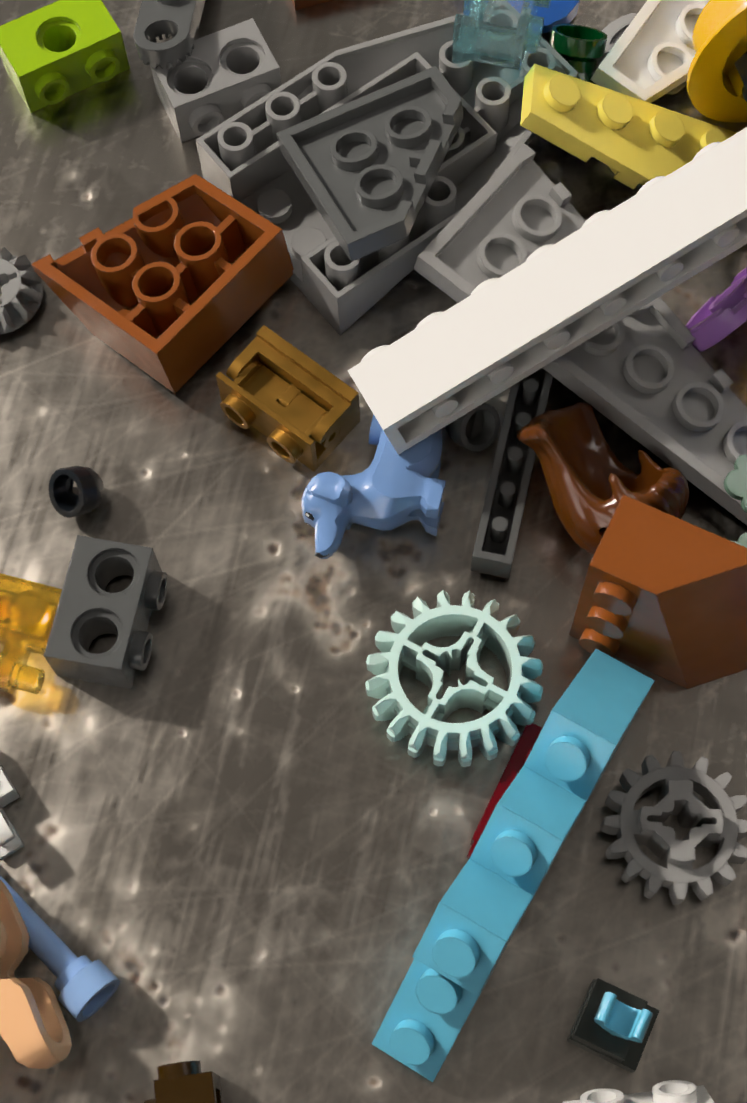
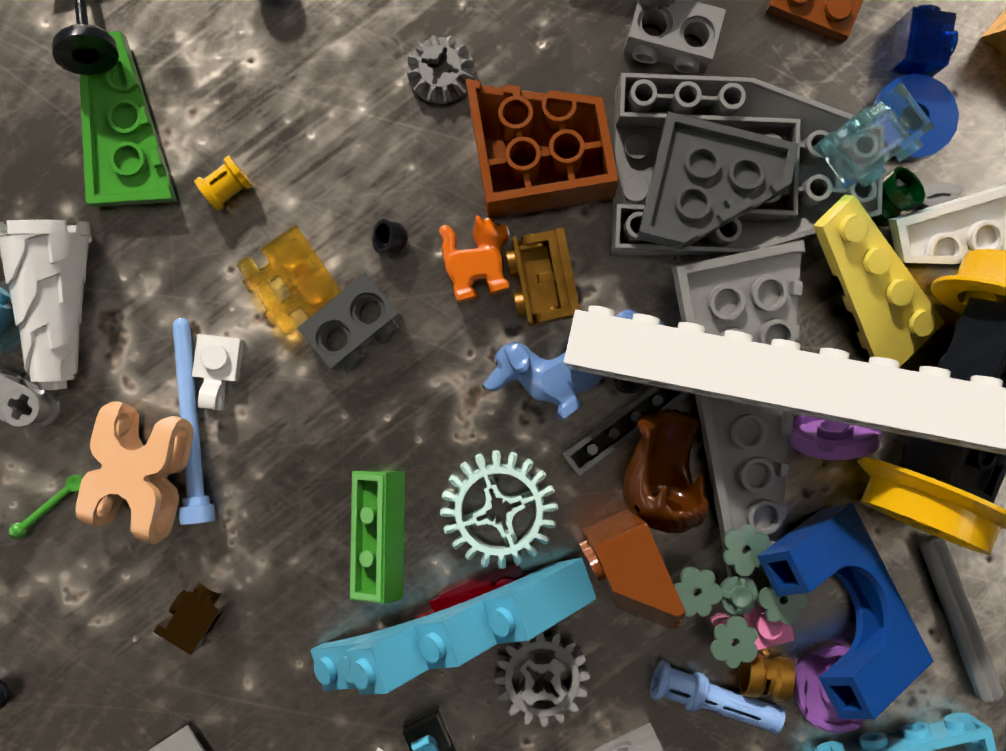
camera: 35 degrees right, 20 degrees up
none -> bright green slope [350,471,405,604]
none -> orange animal [439,215,511,303]

